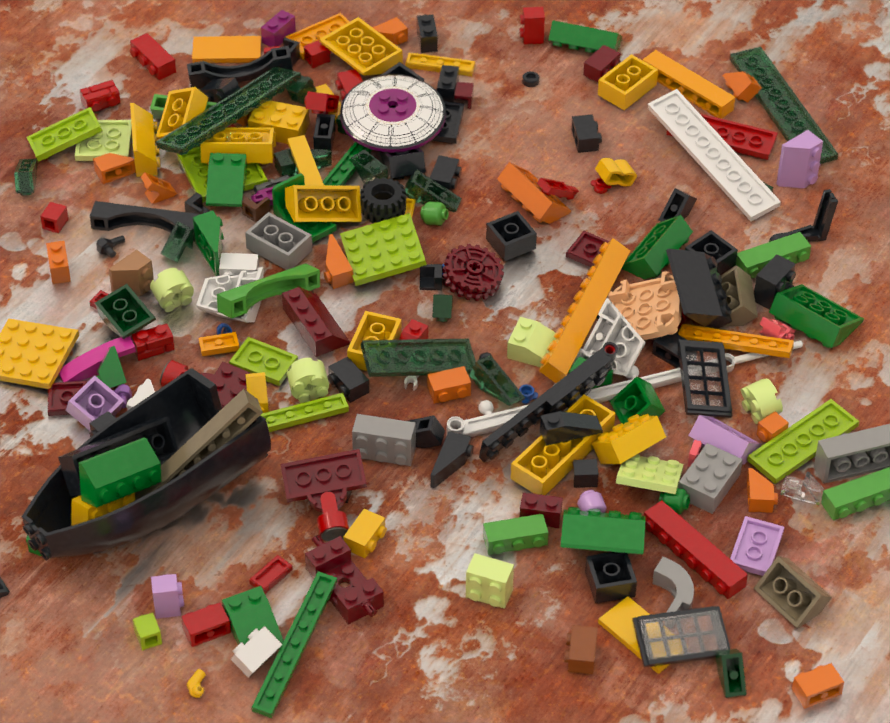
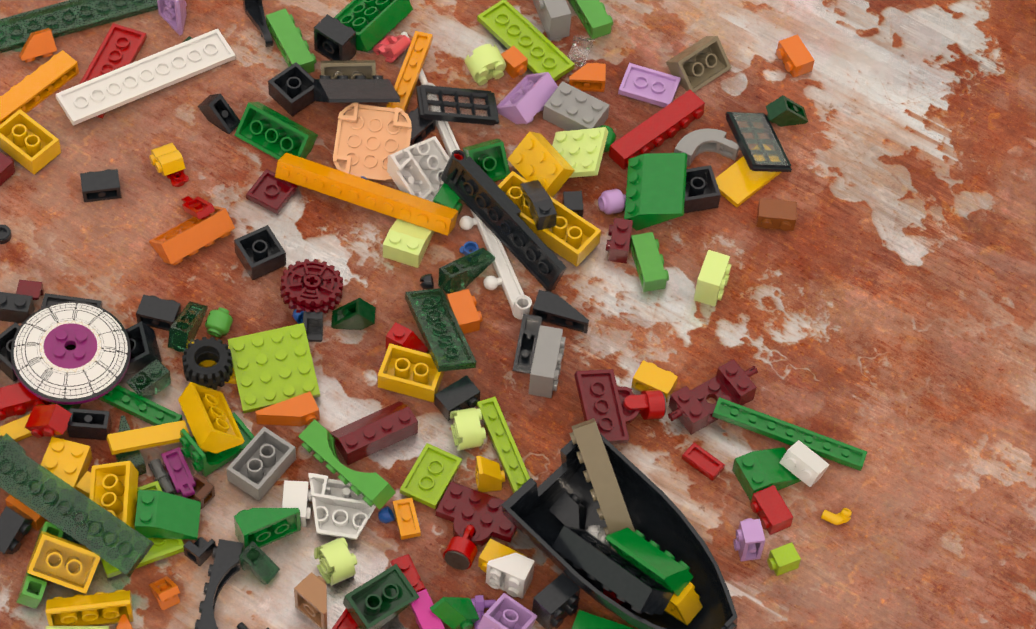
camera: 95 degrees left, 10 degrees up
coral tile [688,440,702,467] -> none

